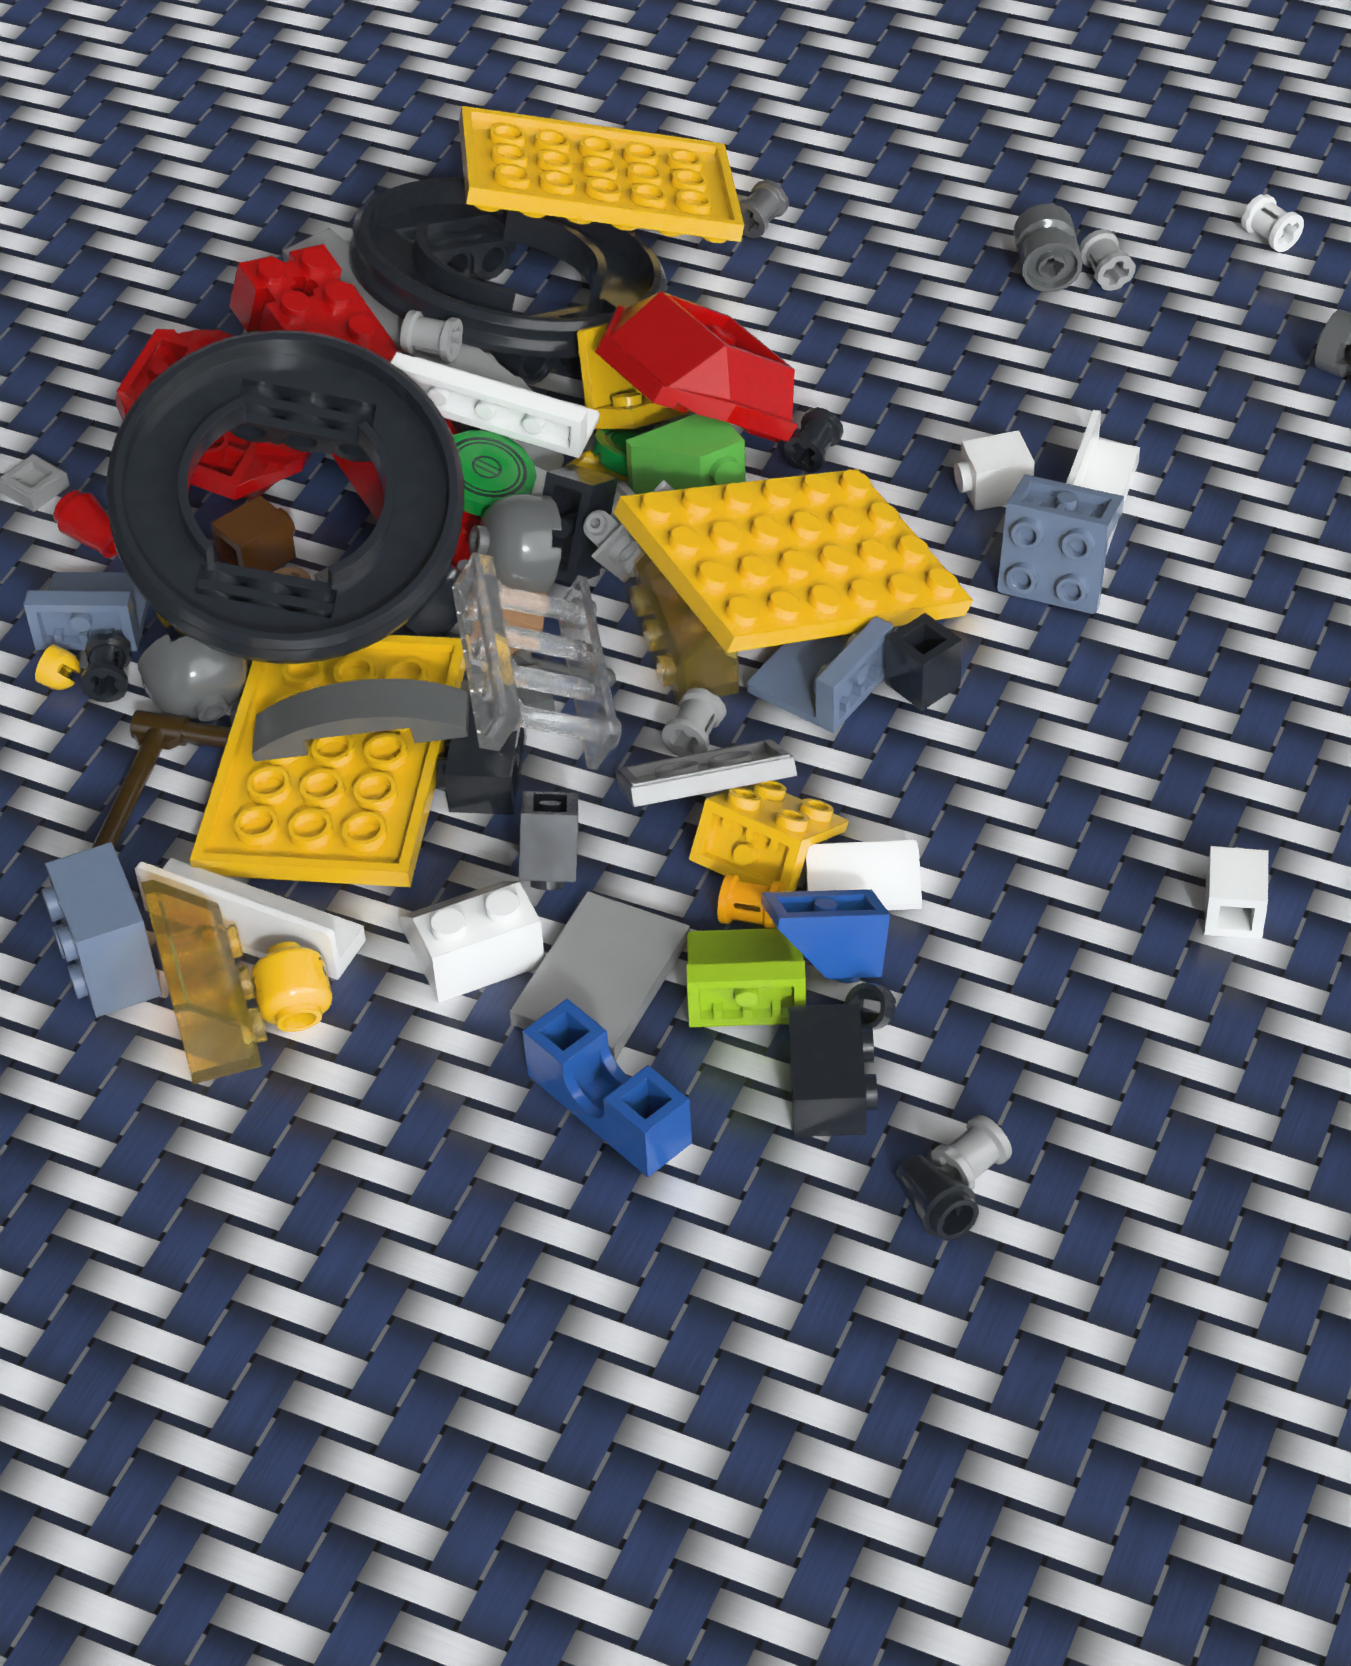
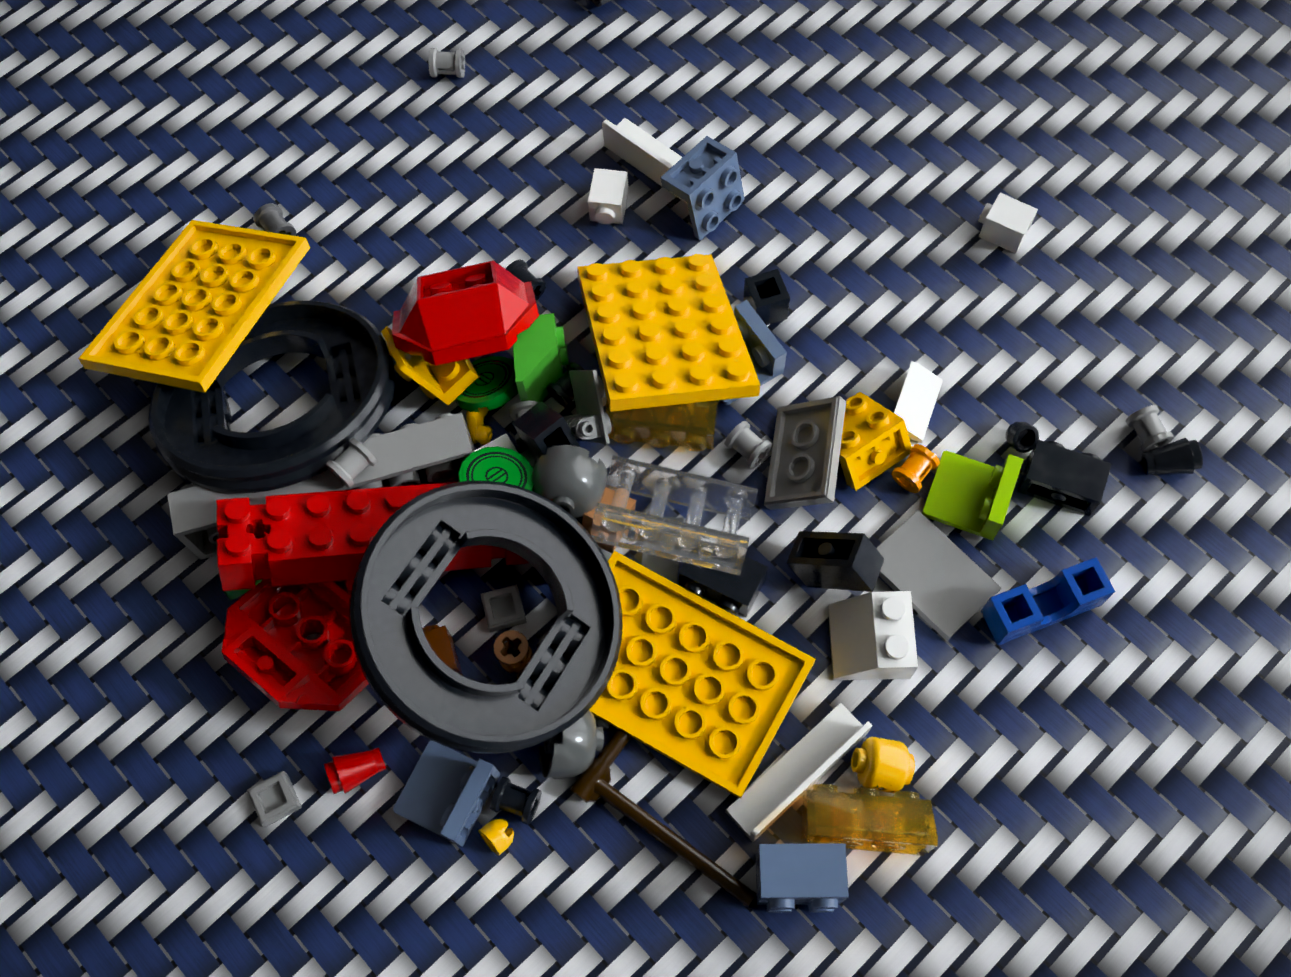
camera: 65 degrees left, 20 degrees up
dark grey slope [252,679,469,761] -> none
white panel [391,352,599,458] -> none
blue slope [761,889,890,983] -> none
dark grey wheel [1014,204,1082,292] -> none

